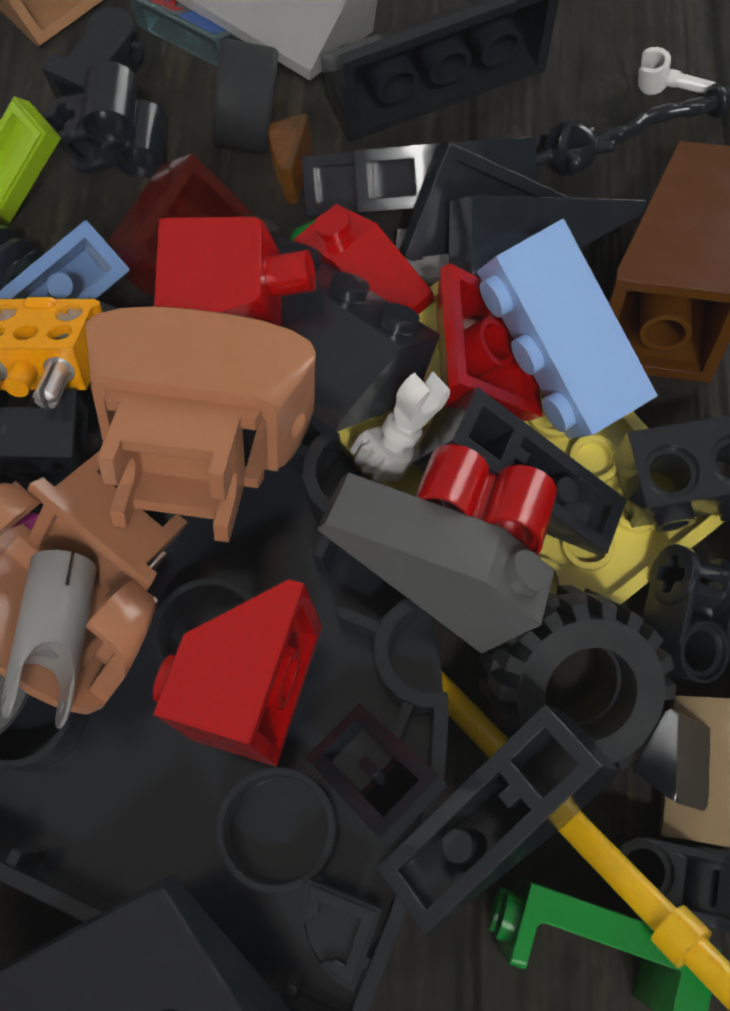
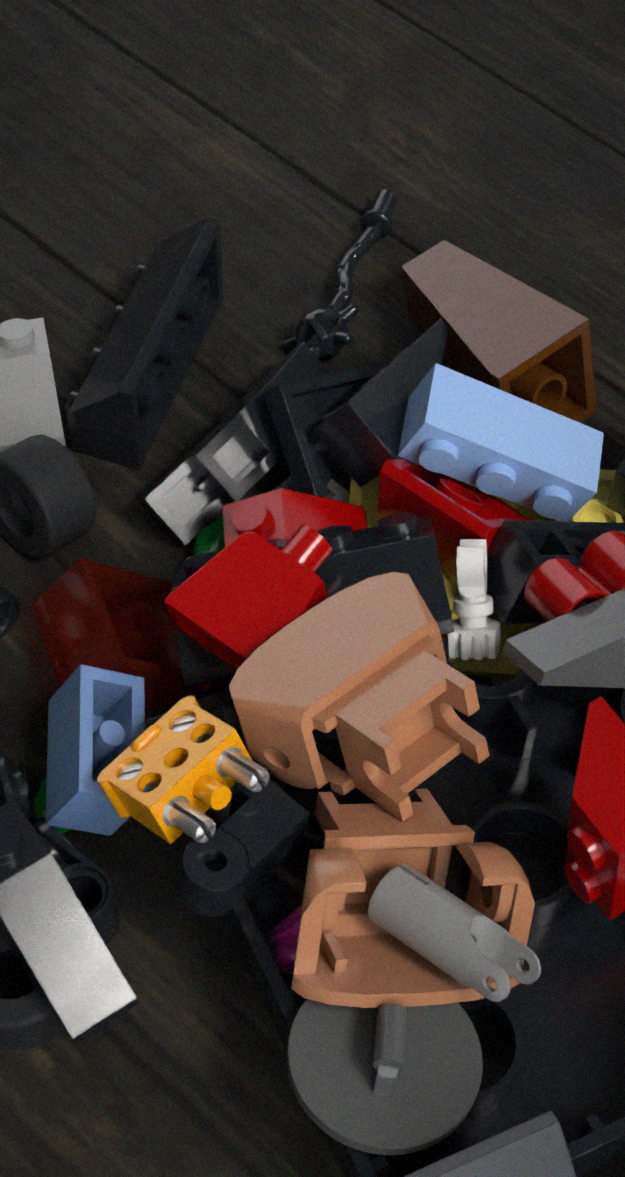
camera: 55 degrees left, 15 degrees down
clear orange slope [267,114,312,205] -> none
white hand [637,47,715,95] -> none

